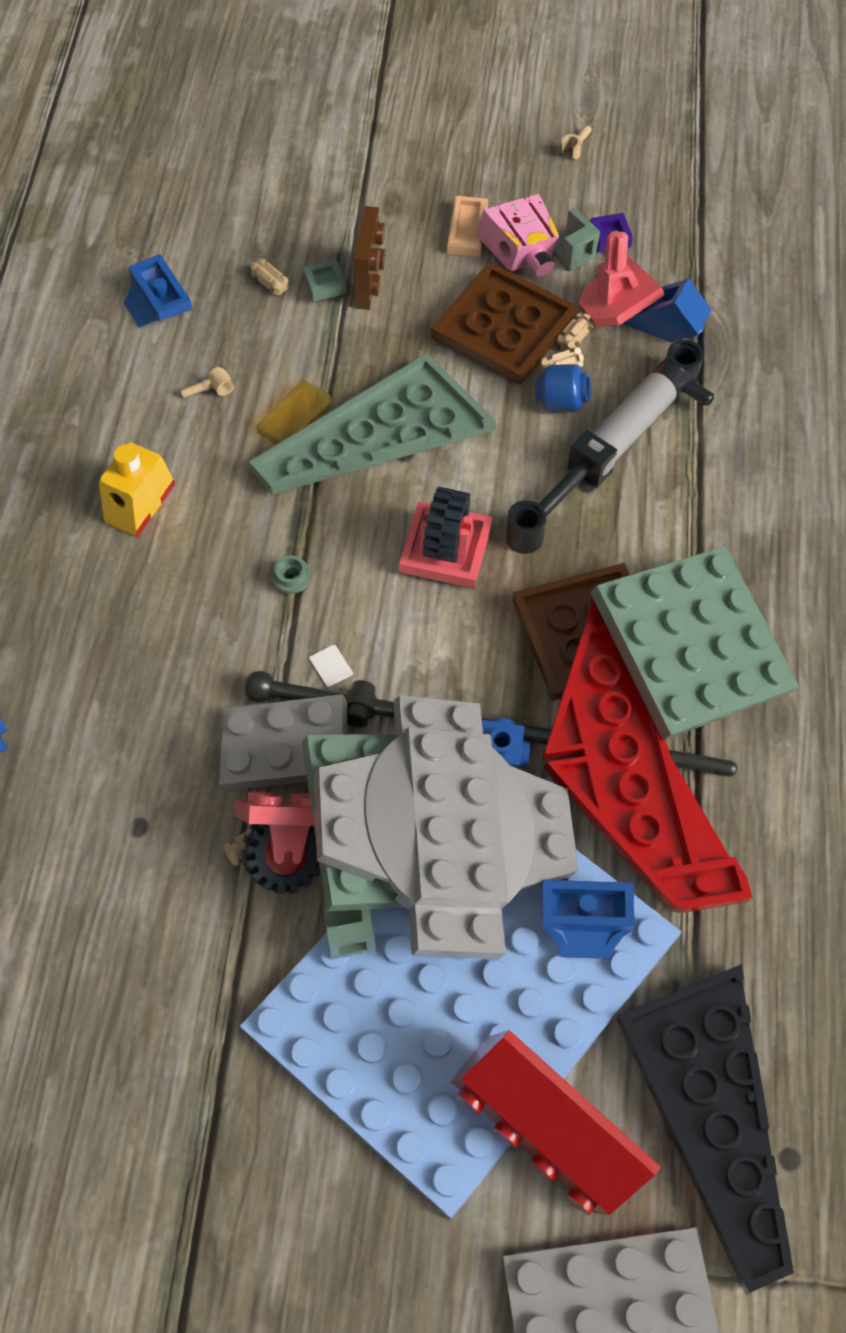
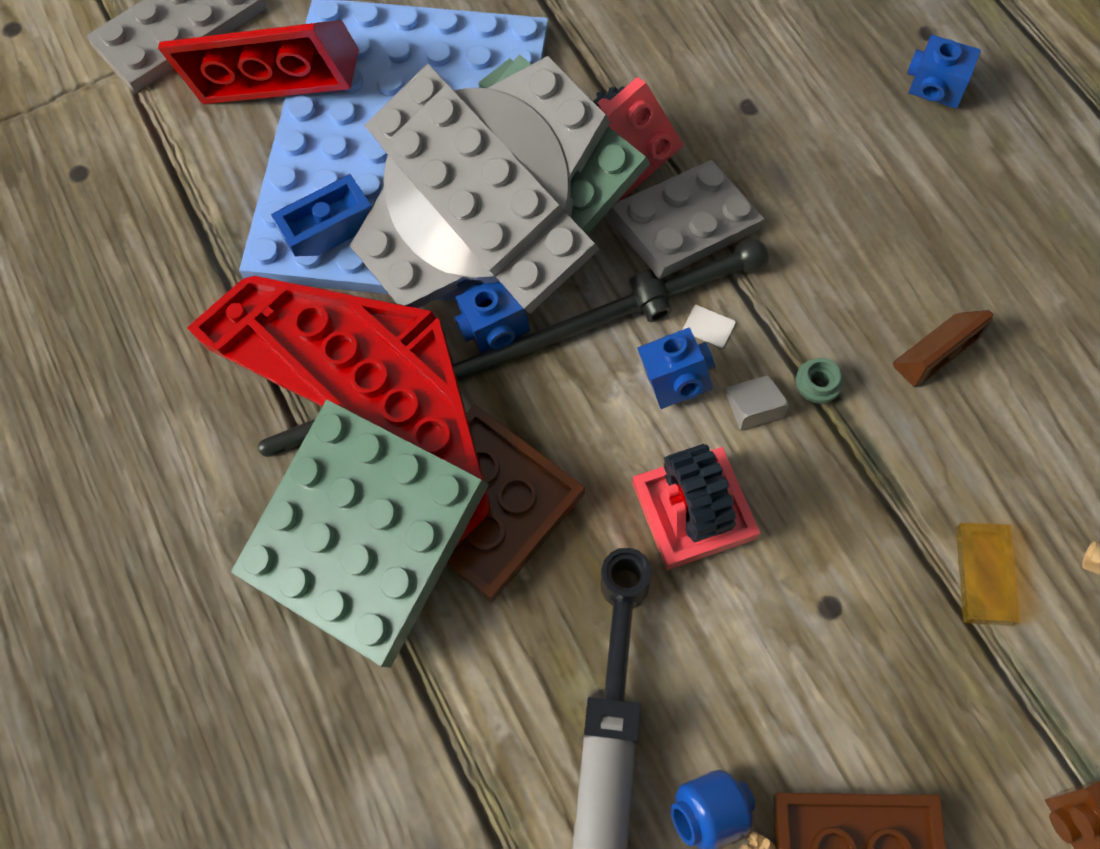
camera: 150 degrees right, 5 degrees up
yellow torso [99,442,175,538] -> none
sand green wing [249,353,496,495] -> none
black wing [617,964,794,1295] -> none
none -> blue brick [637,327,716,409]
none -> light grey slope [724,375,789,431]
none -> reddish brown slope [893,310,994,388]

